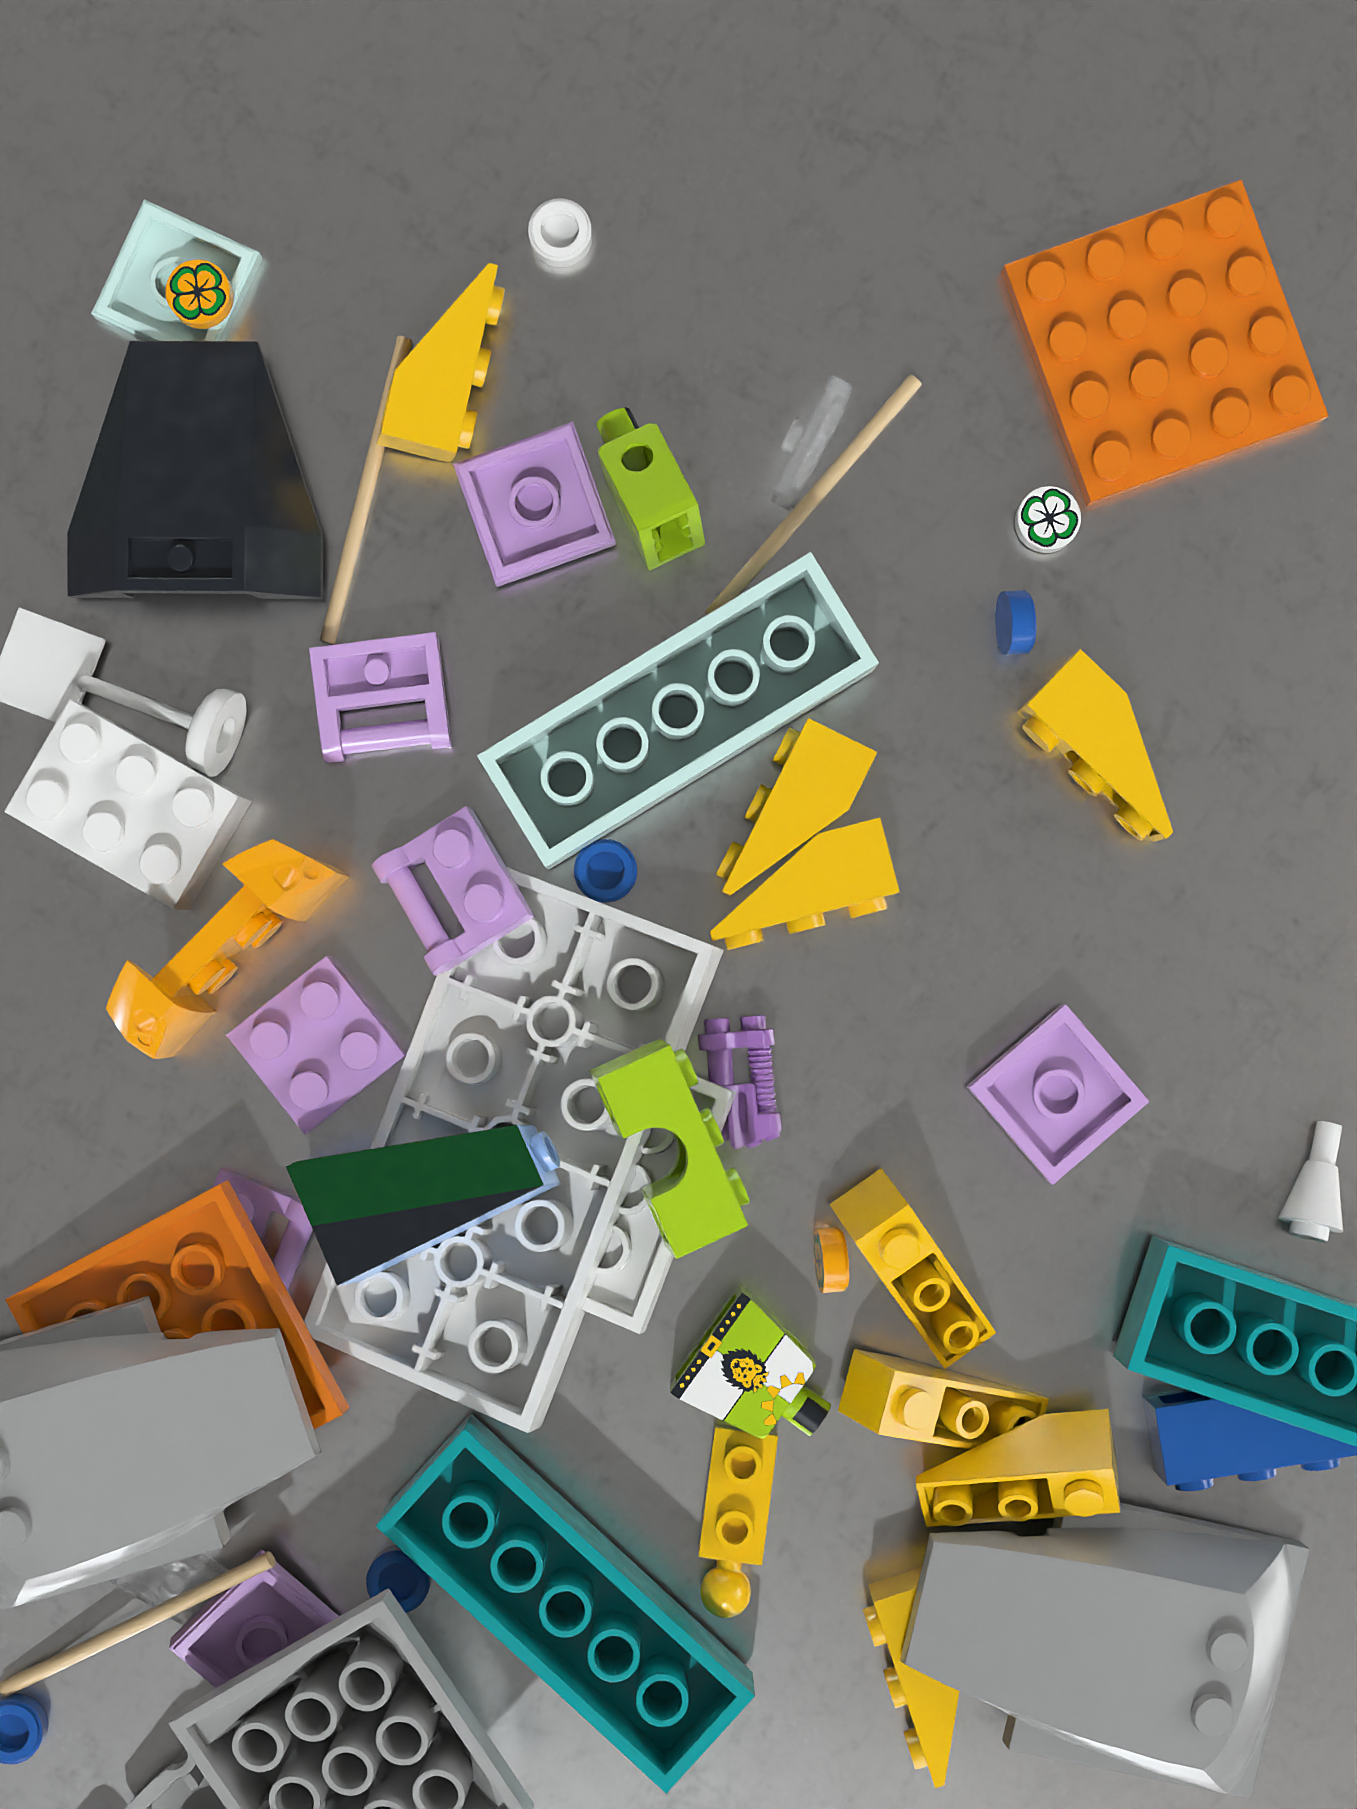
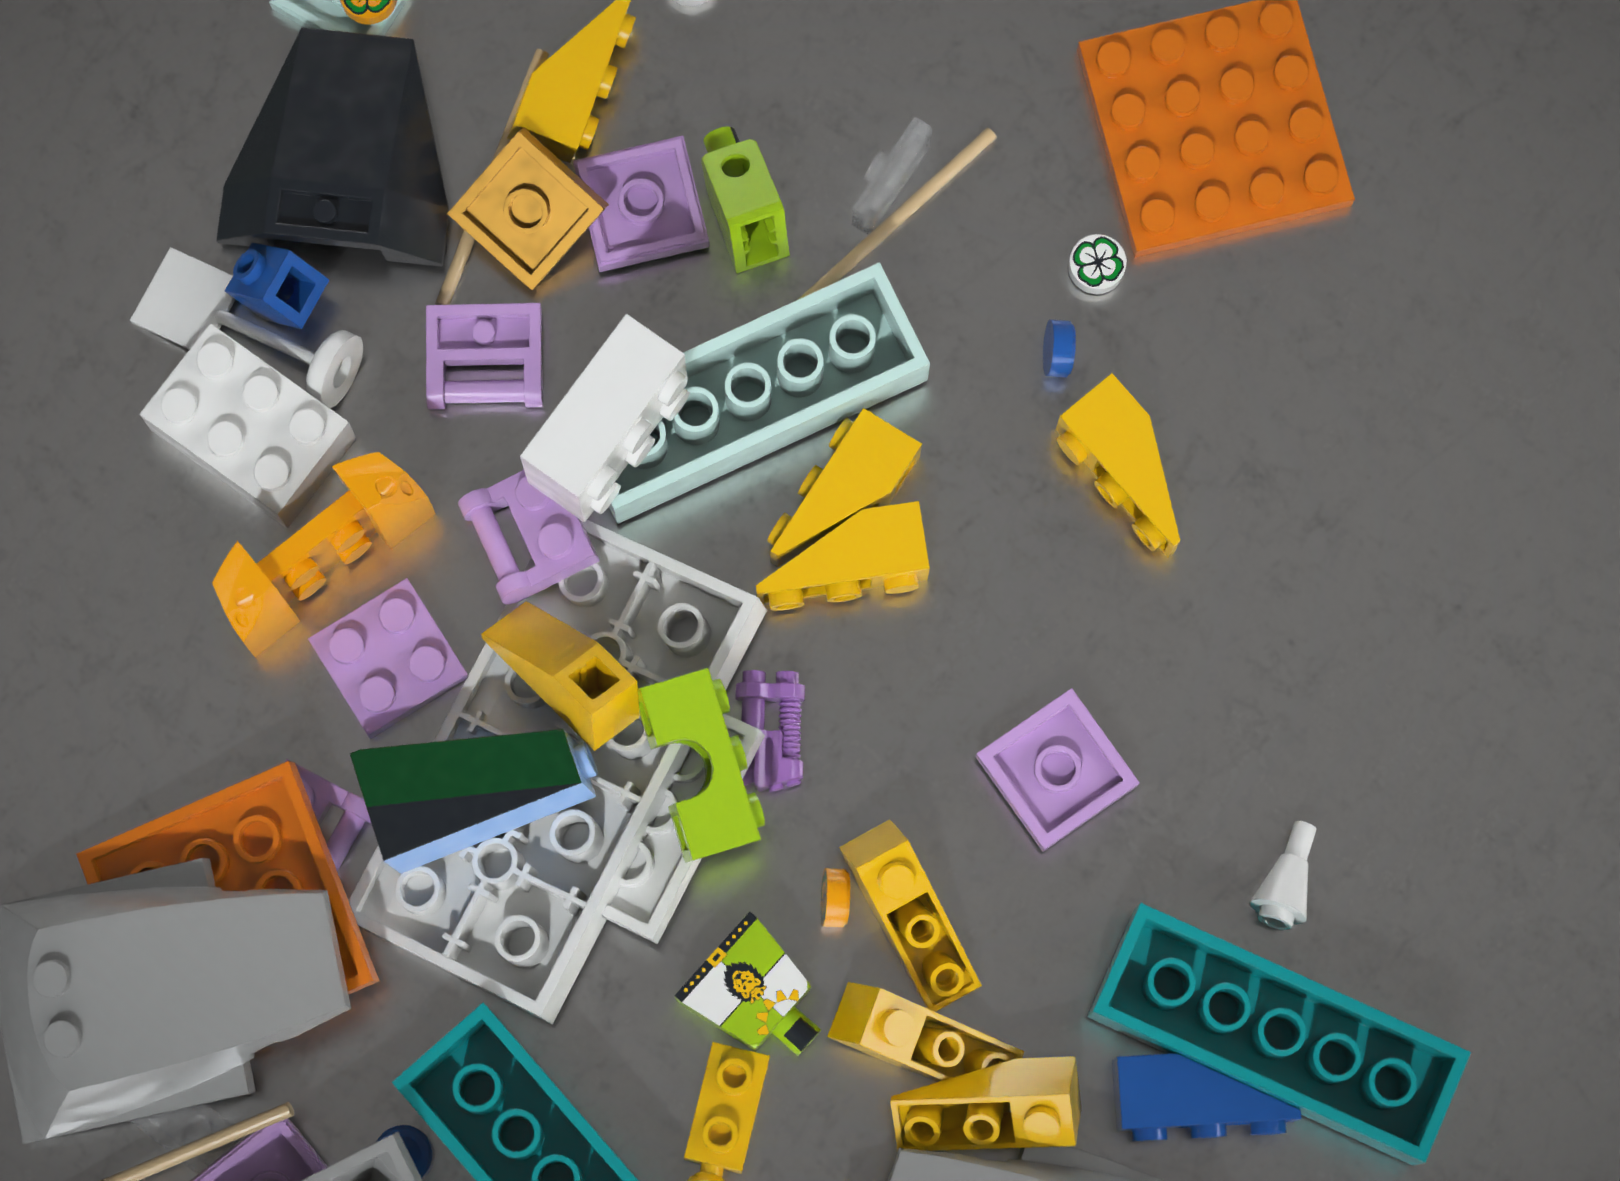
camera: 10 degrees right, 10 degrees down
blue tile [574,839,637,903] -> none
none -> blue brick [225,242,329,329]
none -> plate [447,128,609,291]
none -> yellow slope [481,601,640,751]
none -> white brick [520,314,690,523]

